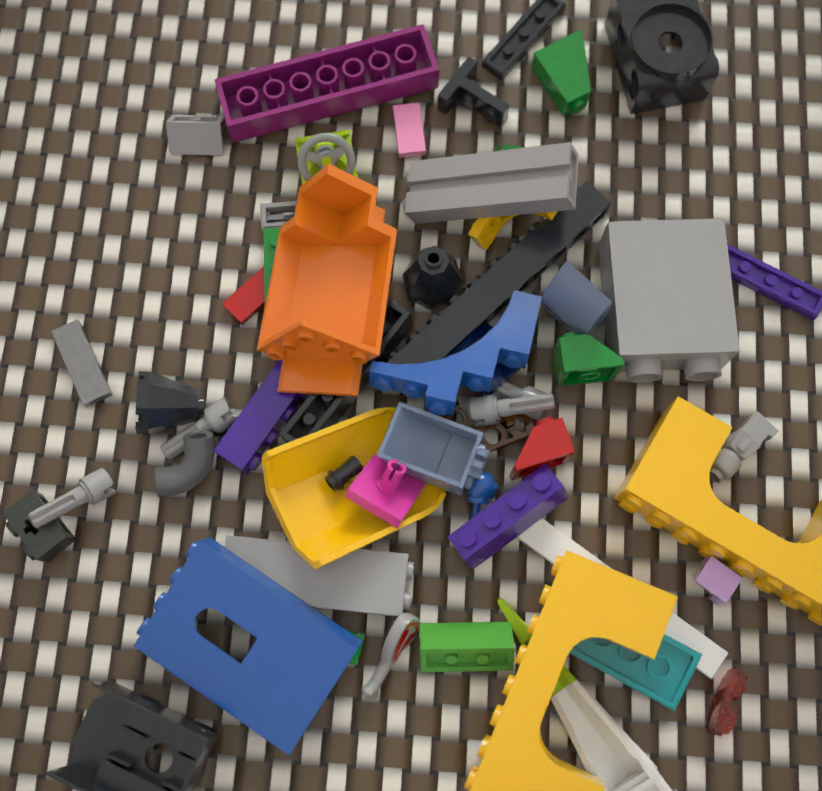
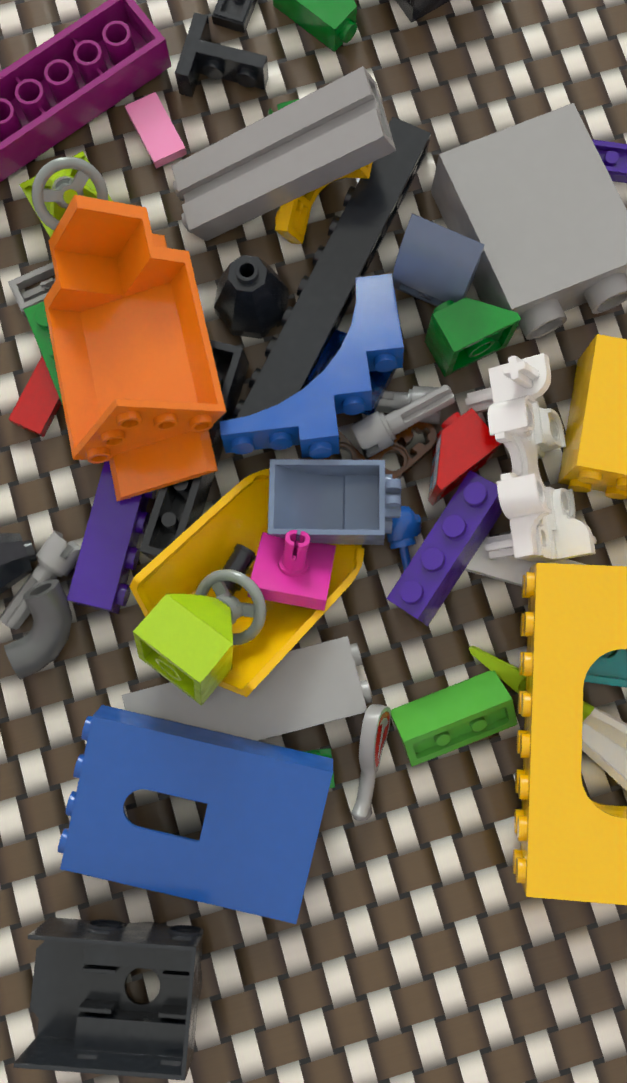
camera: 20 degrees left, 5 degrees up
none -> lime piece [133,569,266,706]
none -> white gear [465,353,597,563]

